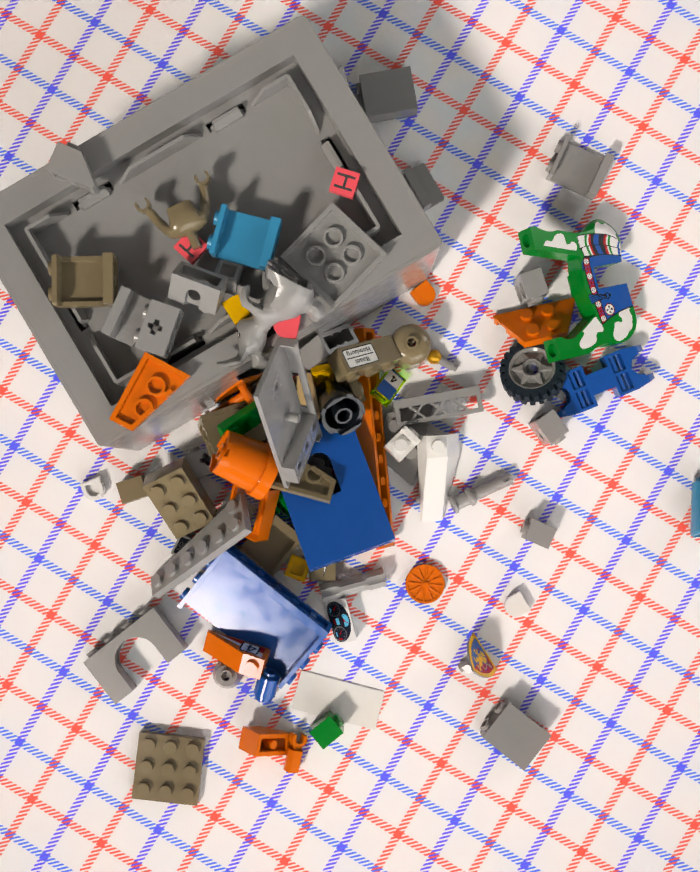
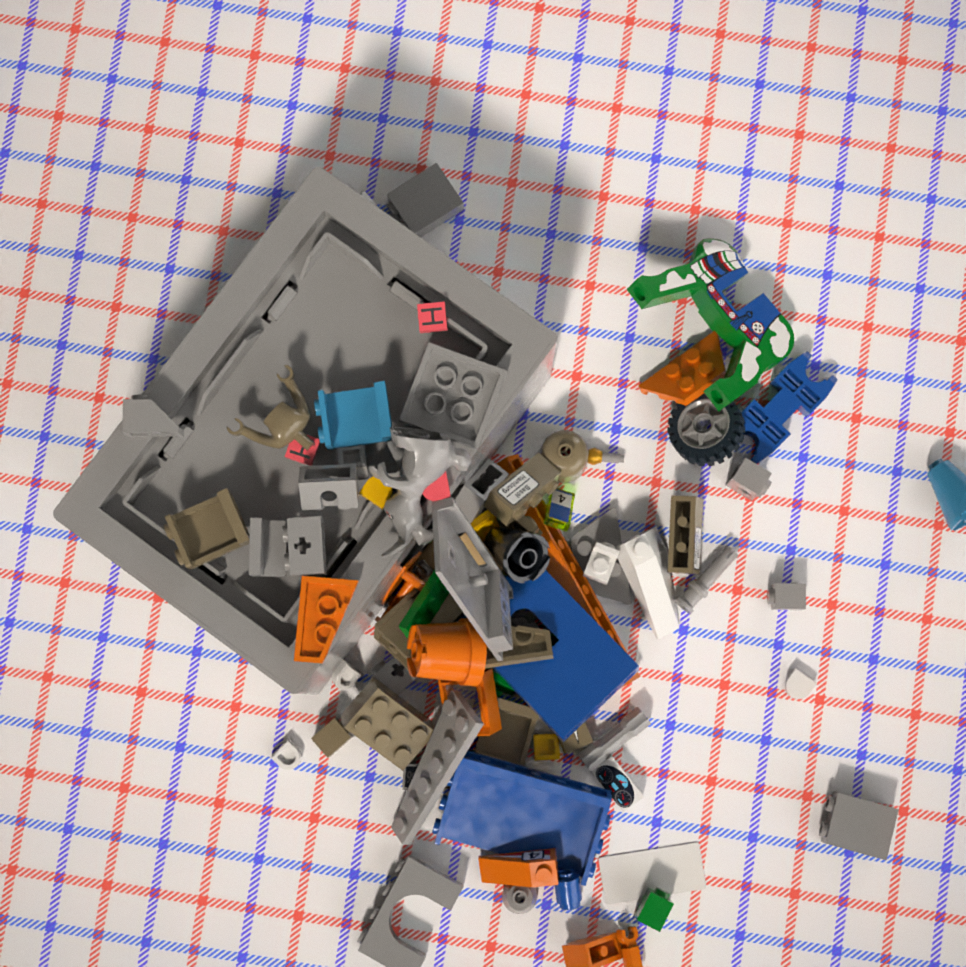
camera: 20 degrees left, 5 degrees down
light grey fence [392,385,484,427] -> none
light grey panel [402,163,444,211] -> none
orange wheel [405,564,445,604] -> none
orange tile [409,280,435,306] -> none
shield [458,633,497,678] -> none
light grey brick [513,267,549,308] -> none
light grey panel [545,134,614,200] -> none
none -> white tile [331,659,363,690]
none -> dark tan brick [667,496,703,575]

